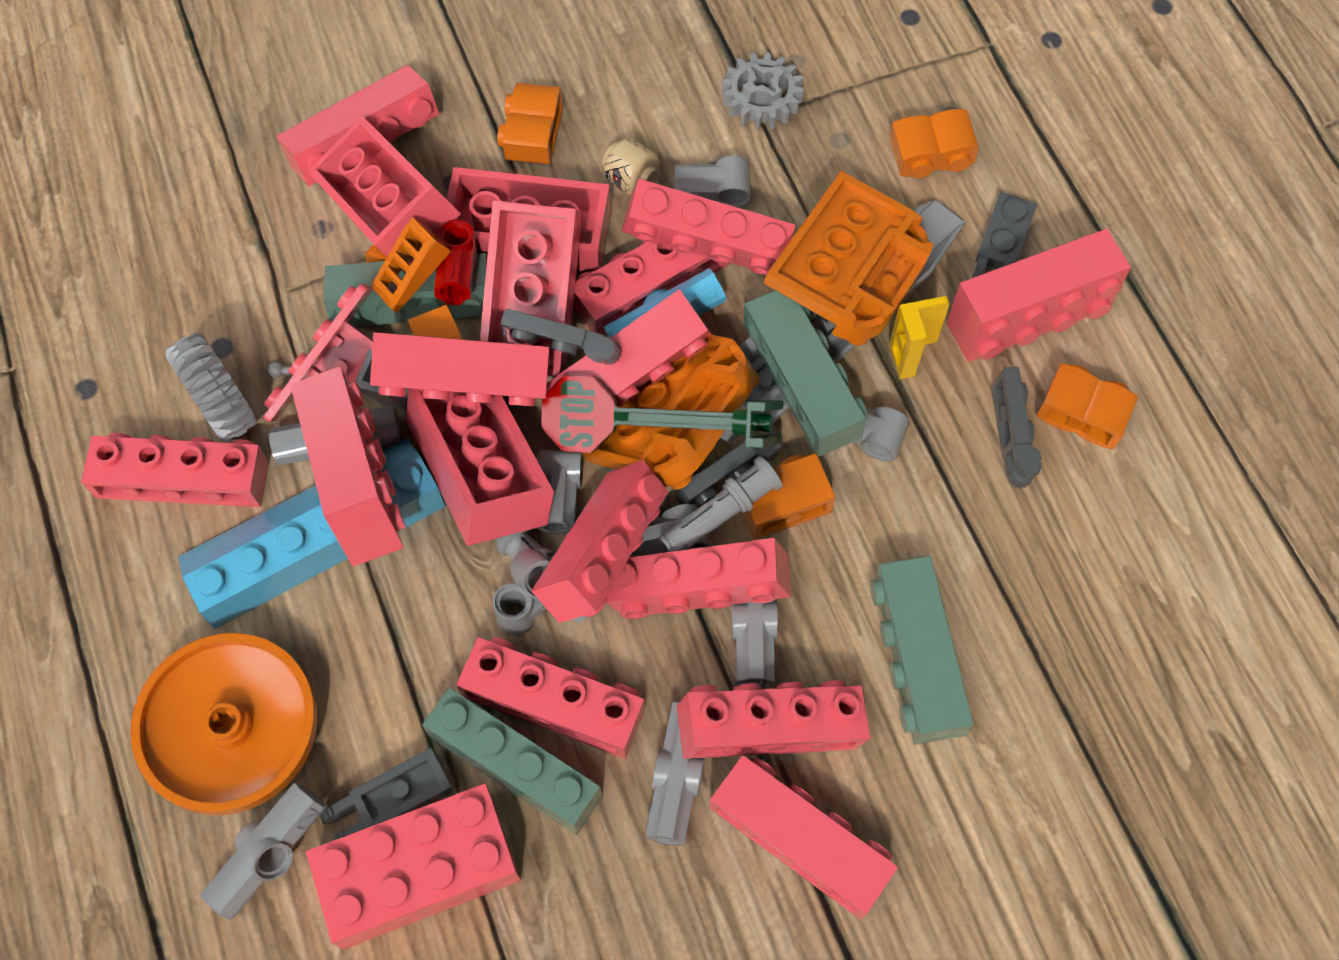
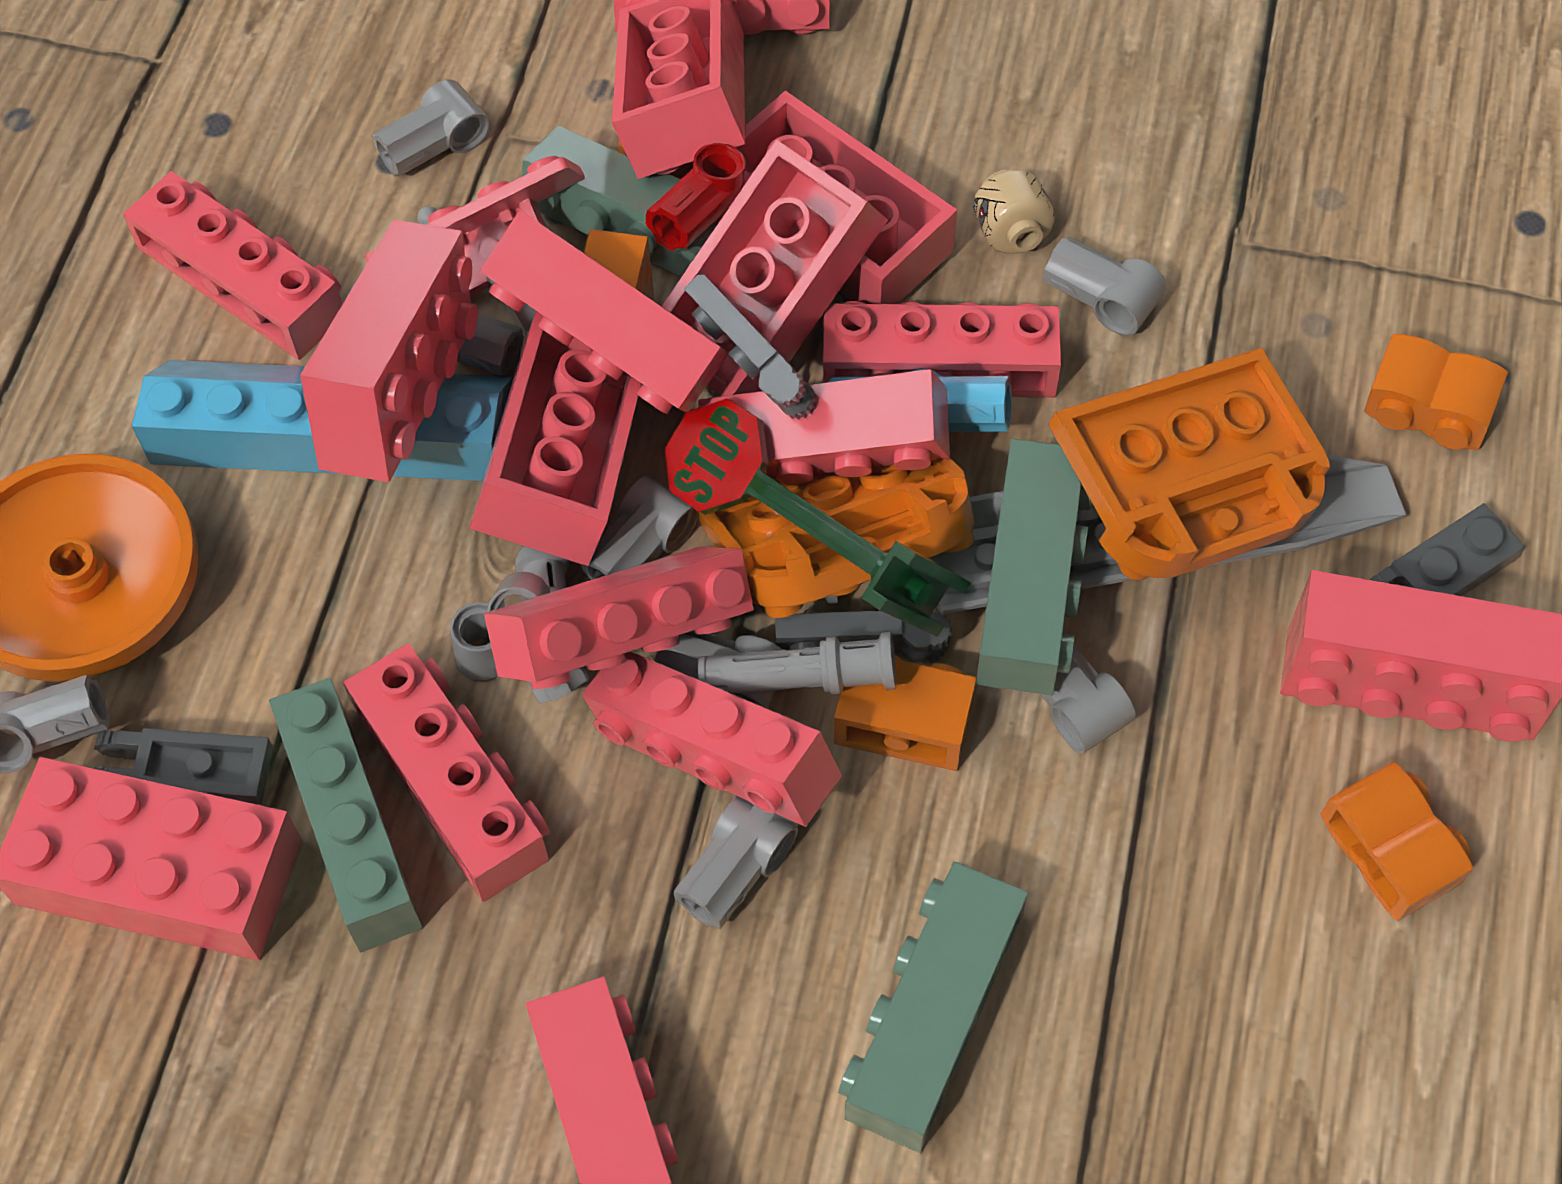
camera: 35 degrees right, 5 degrees down
light grey gear [166,332,256,442] -> none
orange slope [370,217,451,313] -> none
orange brick [497,82,563,164] -> none
coral brick [621,179,795,275] -> none
light grey piece [646,702,704,846] -> none
coral brick [677,680,870,759] -> none
light grey gear [722,52,804,130] -> none
yellow panel [889,296,950,379] -> none
dark grey hinge [991,367,1042,489] -> none
none -> light grey piece [371,80,490,176]

